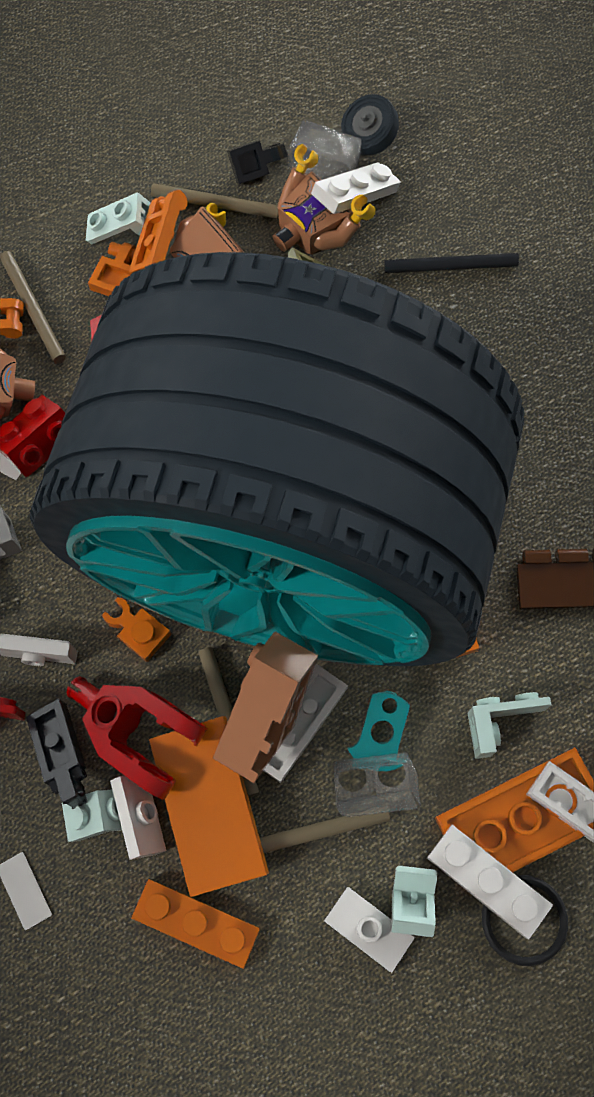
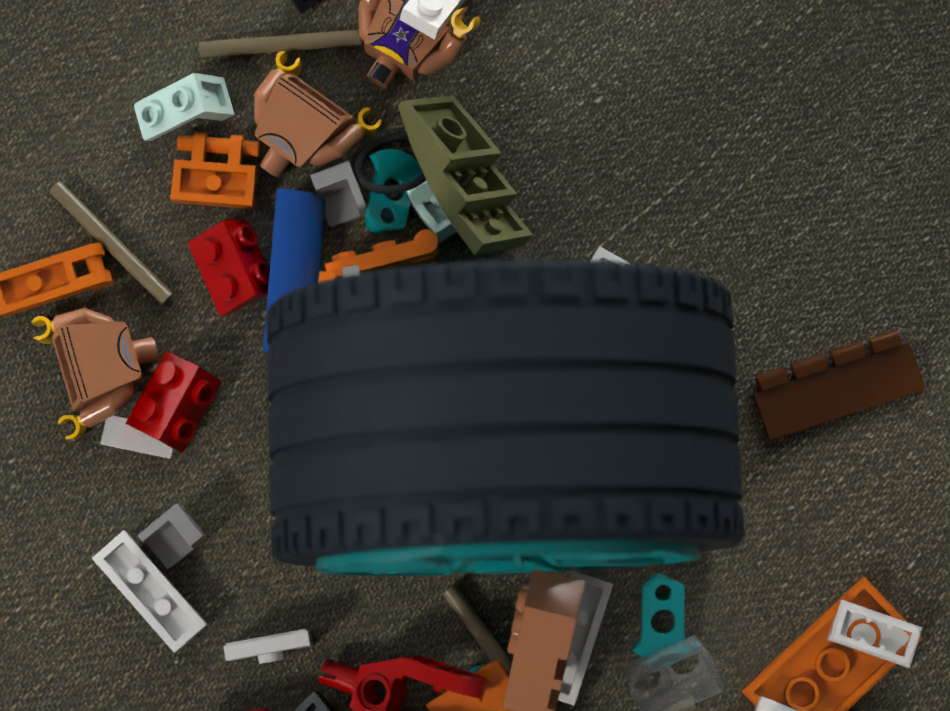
camera: 20 degrees left, 10 degrees up
orange plate [102,597,171,662] -> none
orange plate [128,190,187,274] -> none
black bar [384,253,519,274] -> none
light aqua bracket [468,692,552,759] -> none

